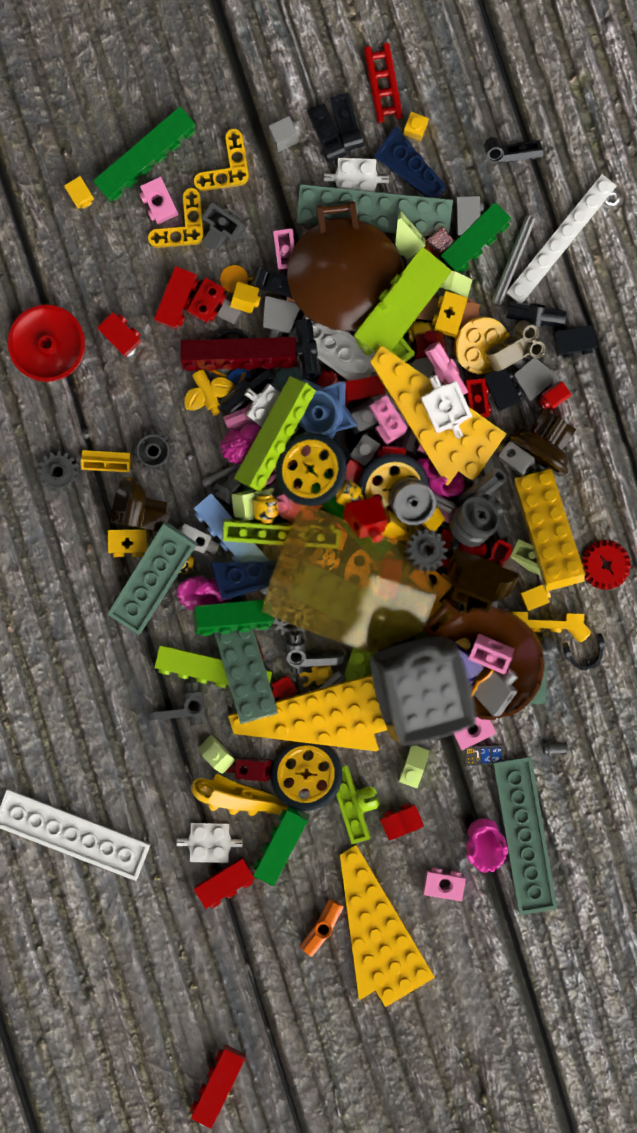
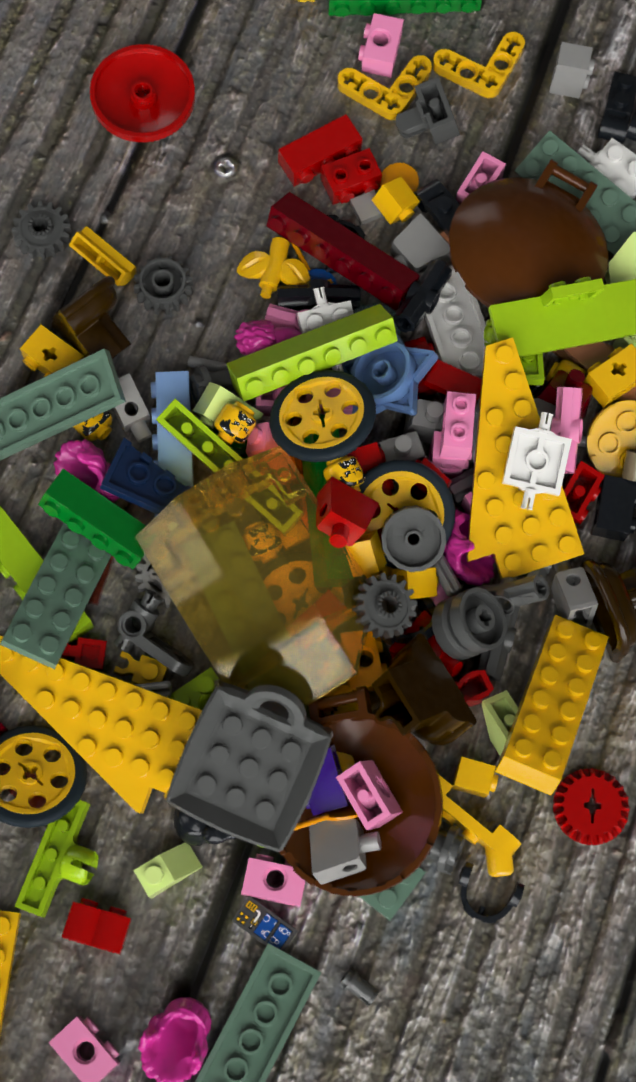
camera: 30 degrees right, 15 degrees down
red brick [97,312,142,358] -> none

